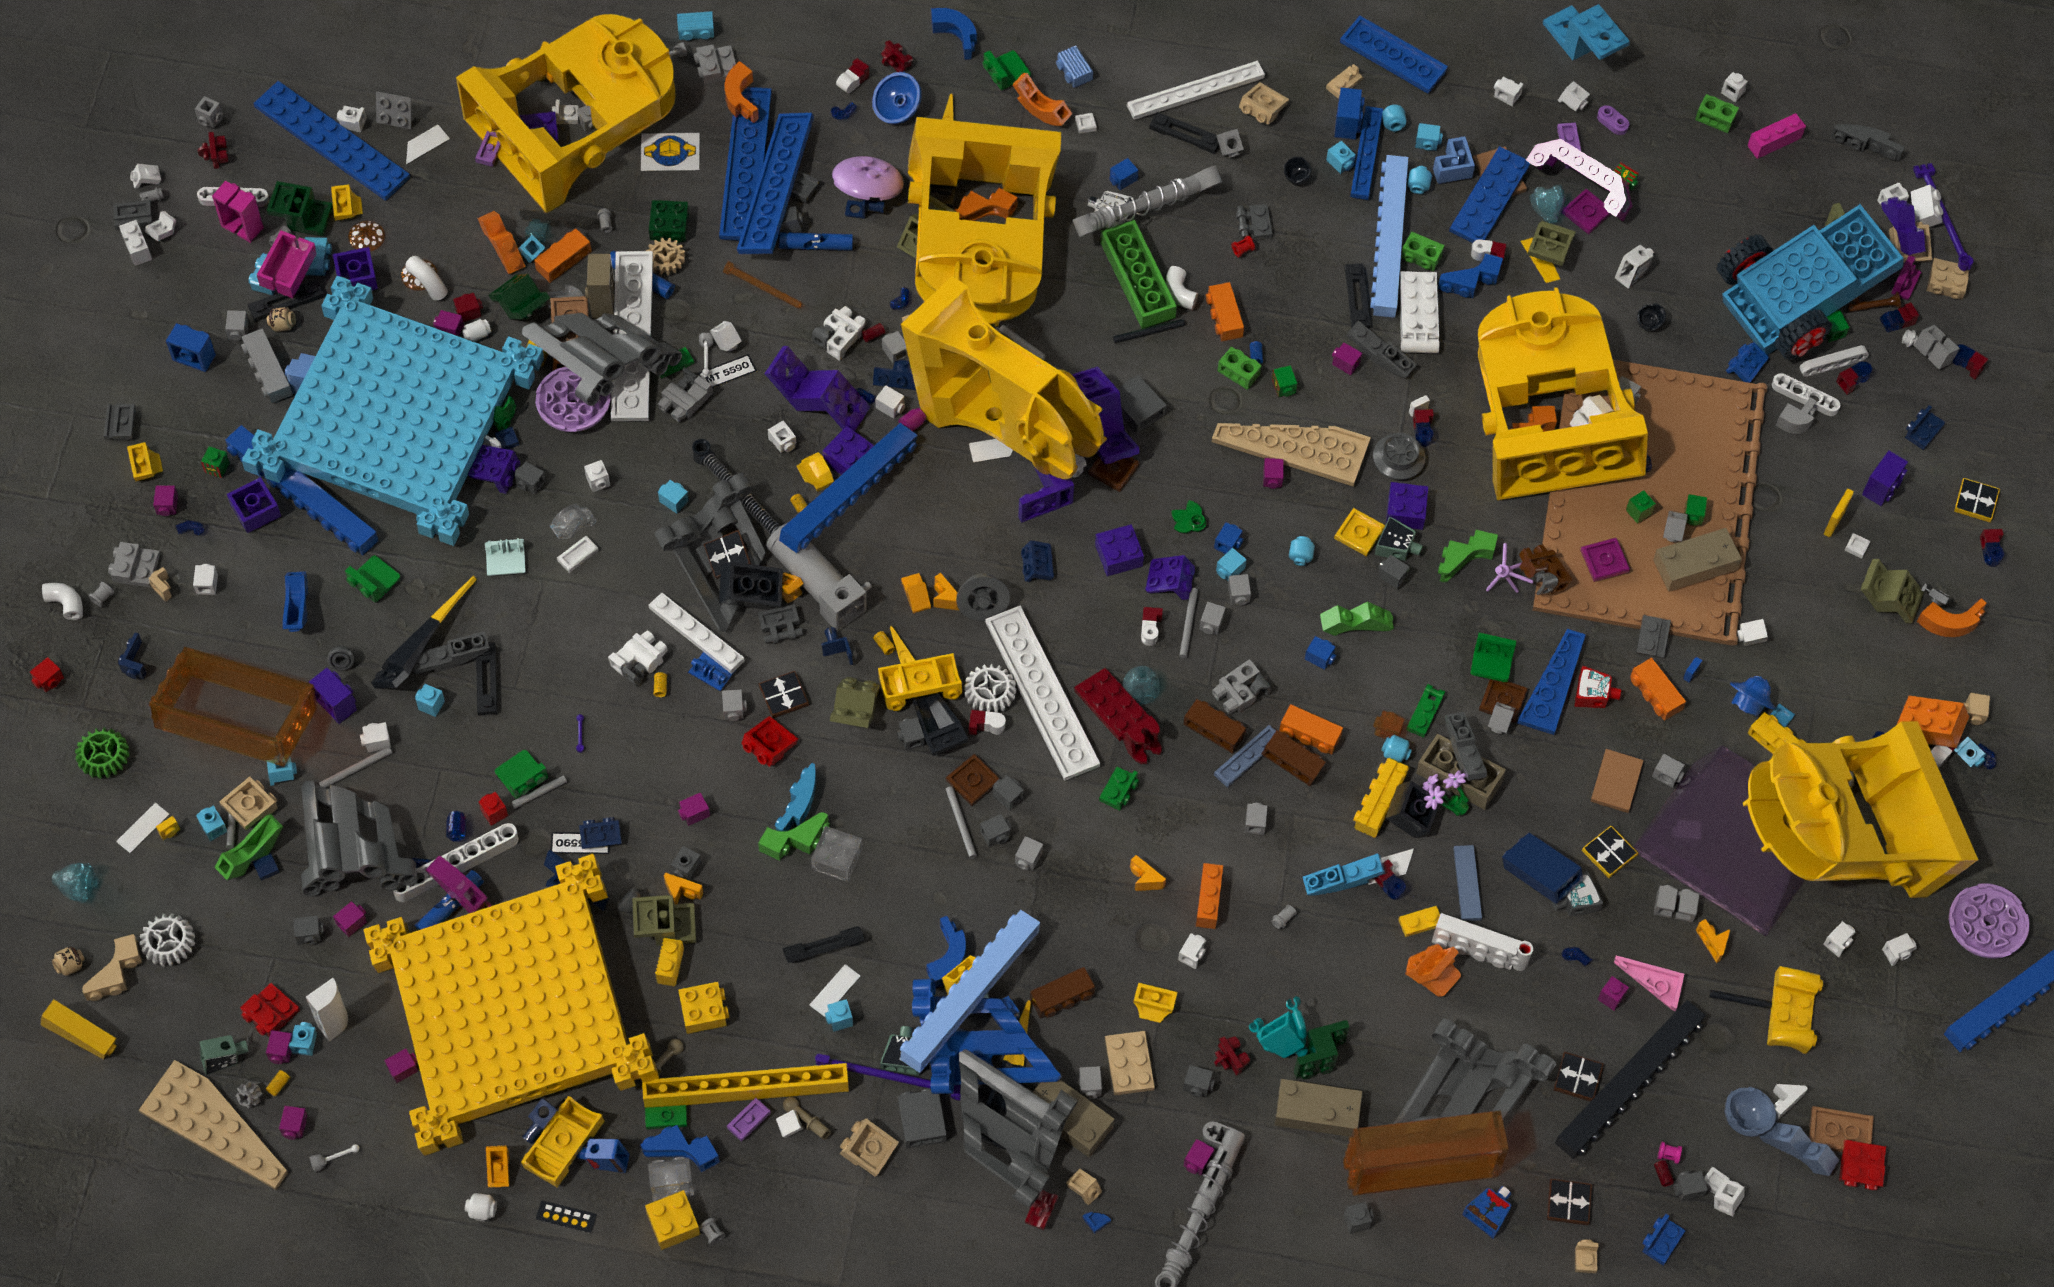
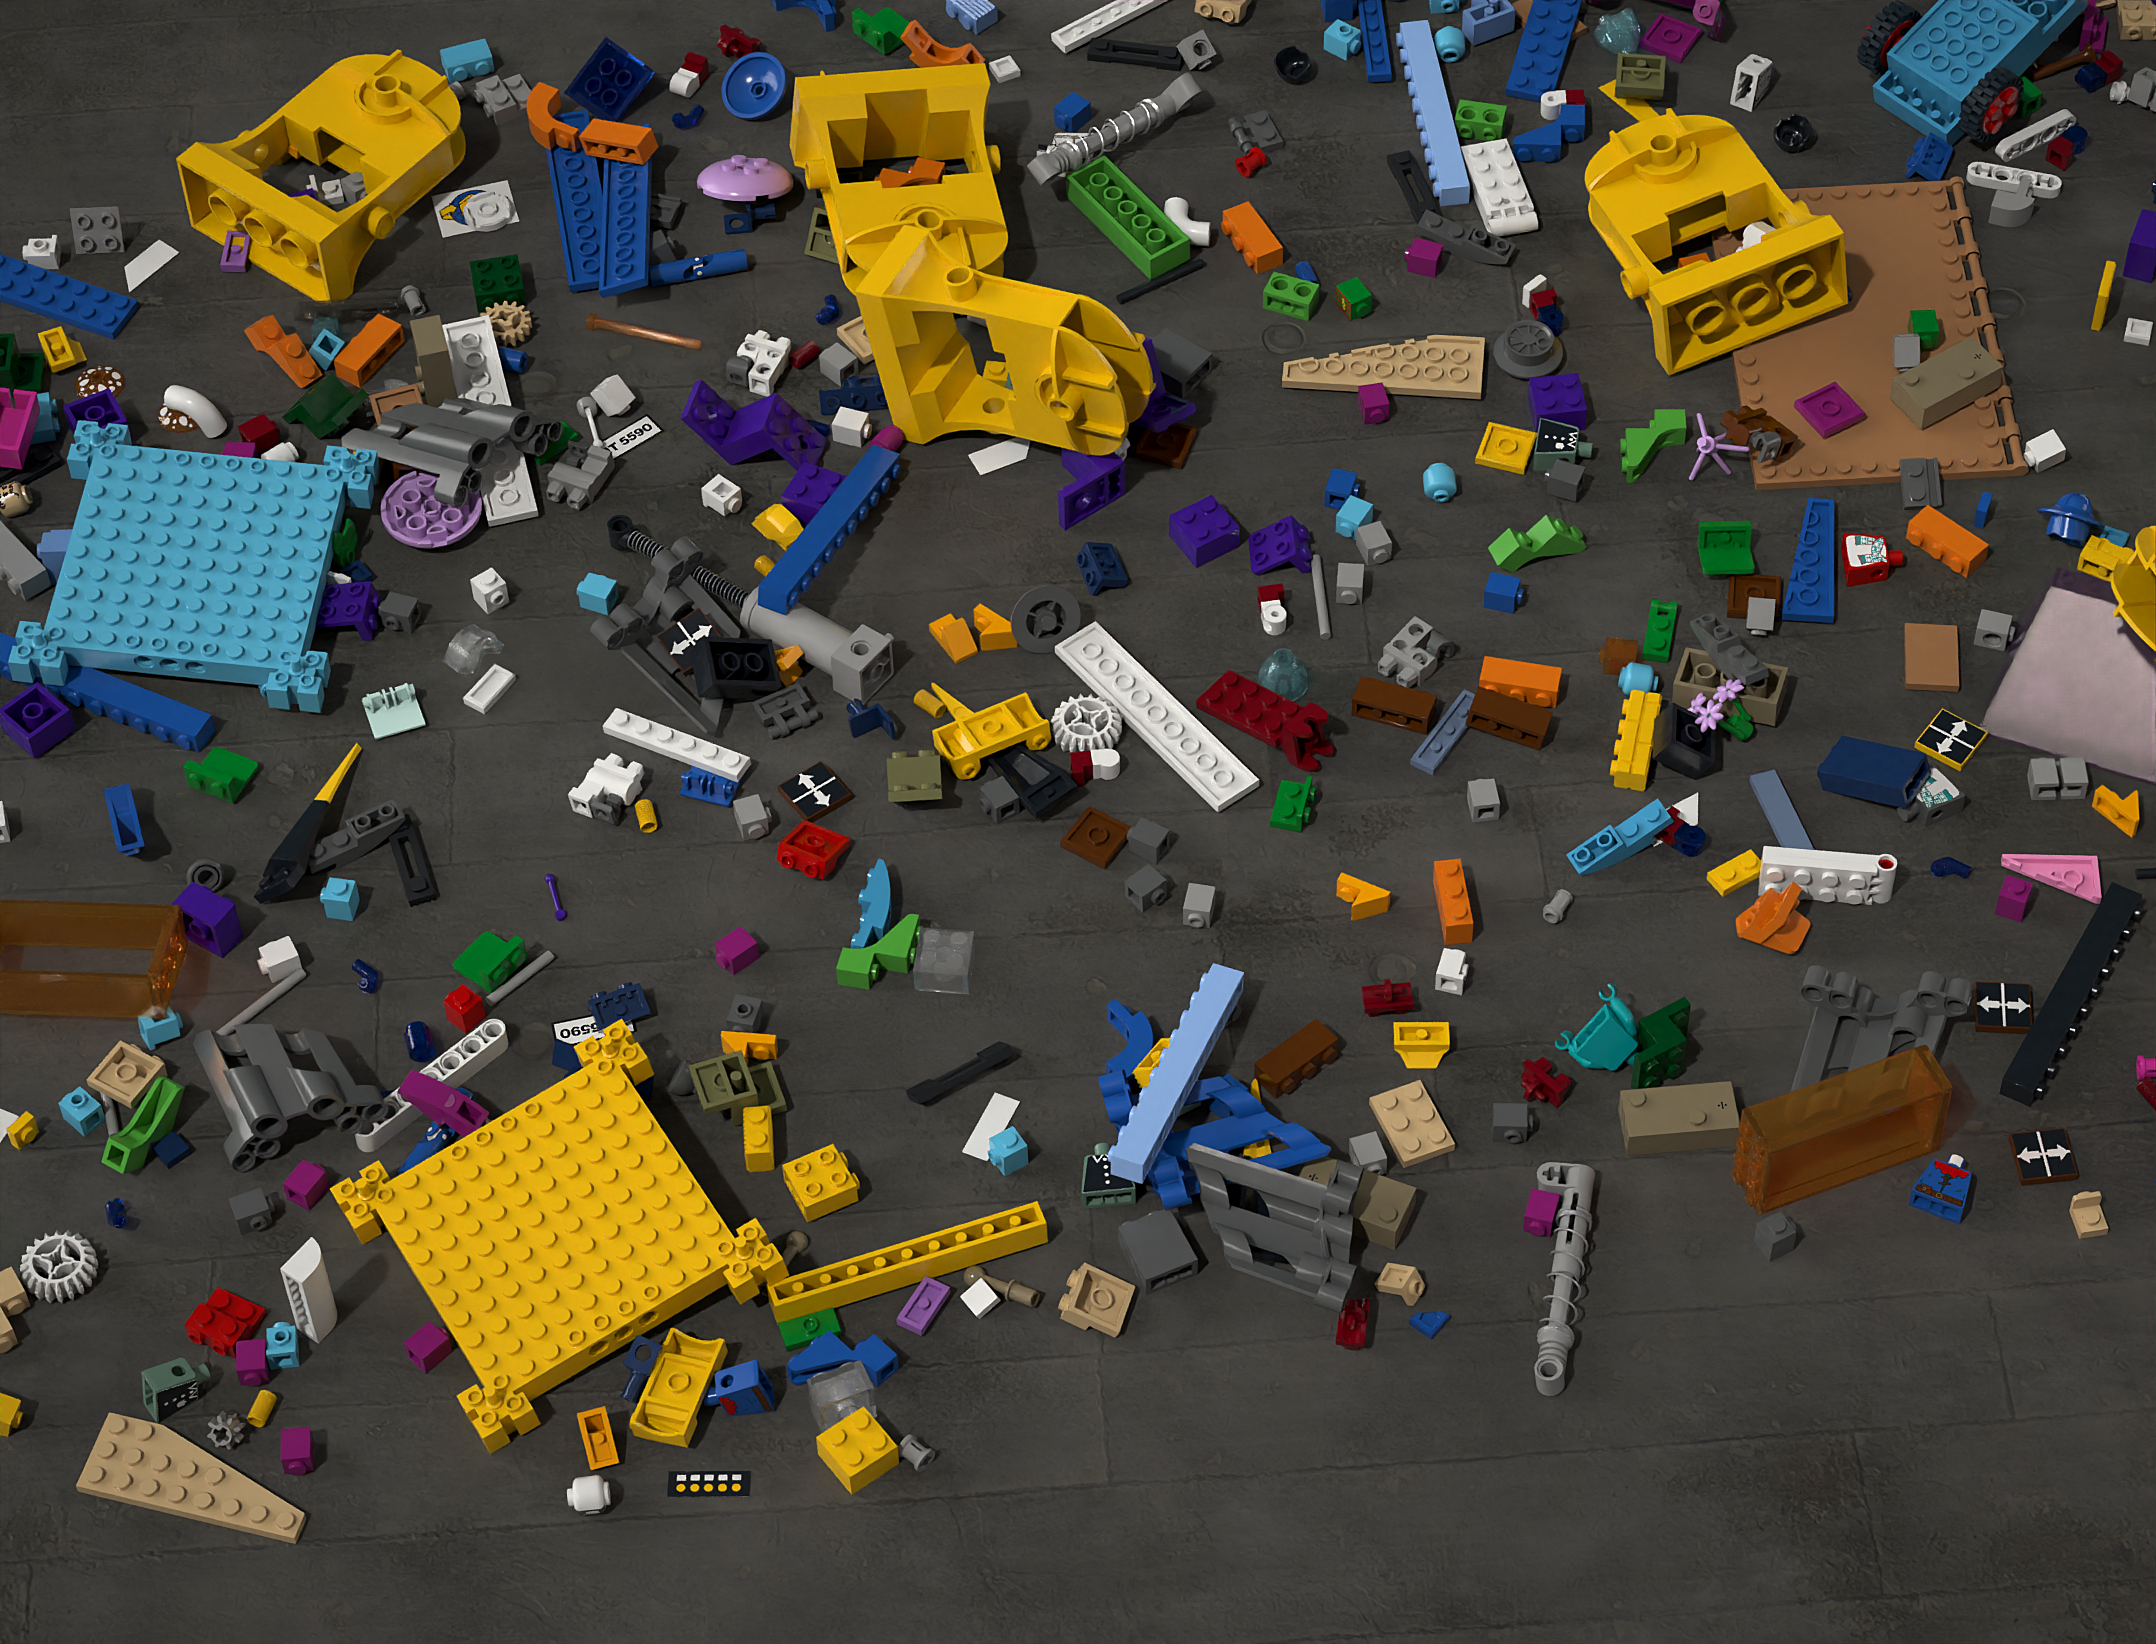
camera: 10 degrees left, 10 degrees down
hinge [309,1144,360,1172] -> none
dark purple hinge [815,1054,961,1100] -> none
light grey bar [946,786,977,859] -> none
green plate [1171,500,1206,533] -> none
green brick [1626,490,1656,524] -> none
none -> clear blue arm [105,1198,126,1229]
none -> clear blue arm [352,959,378,994]
none -> white tile [463,191,512,232]
none -> clear blue slope [564,37,655,122]
none -> orange brick [579,118,659,165]
none -> dark red hips [1361,979,1414,1017]

